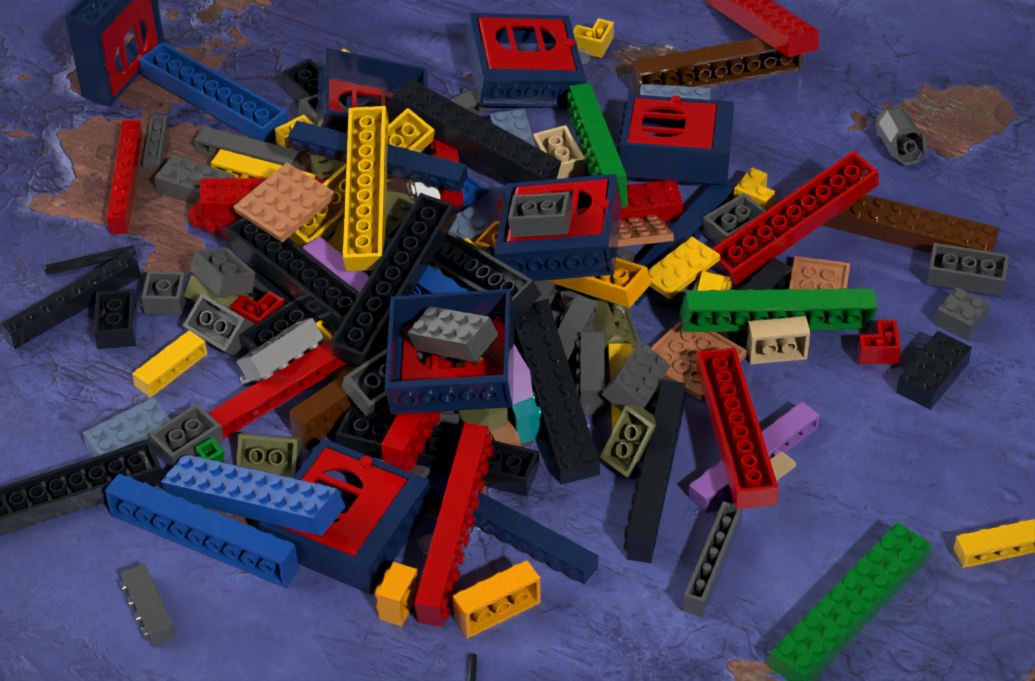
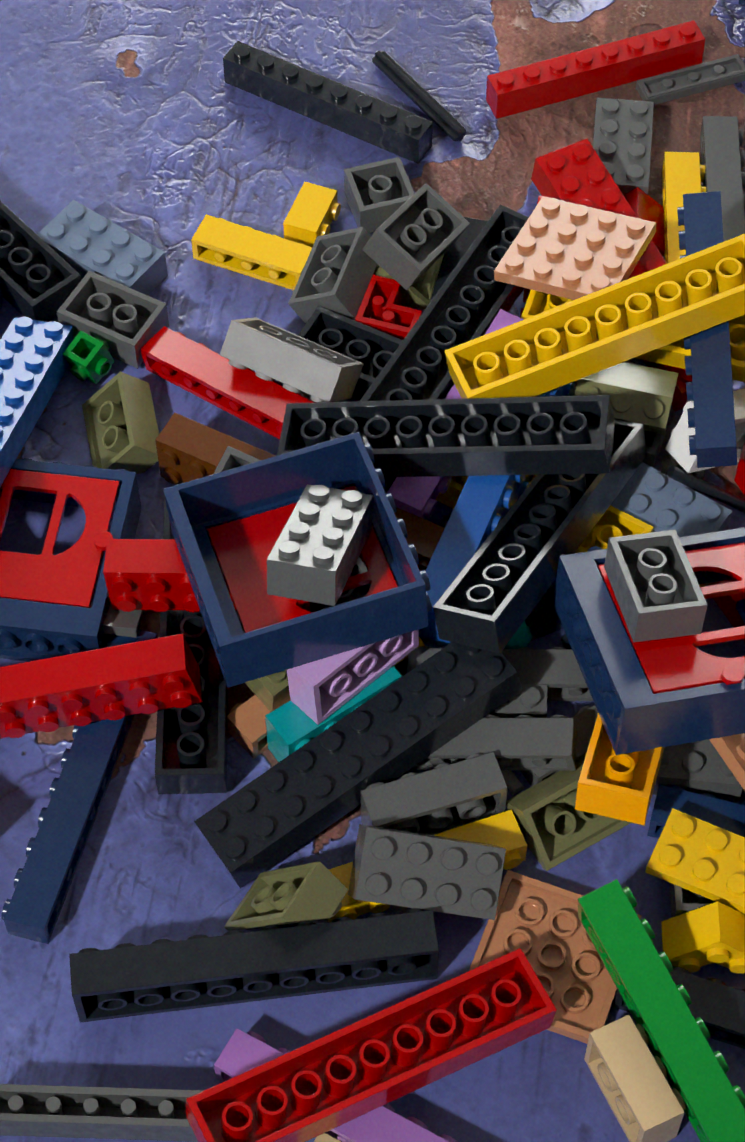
camera: 70 degrees right, 10 degrees up
black brick [94,289,137,349] -> none
none -> yellow brick [283,182,341,247]

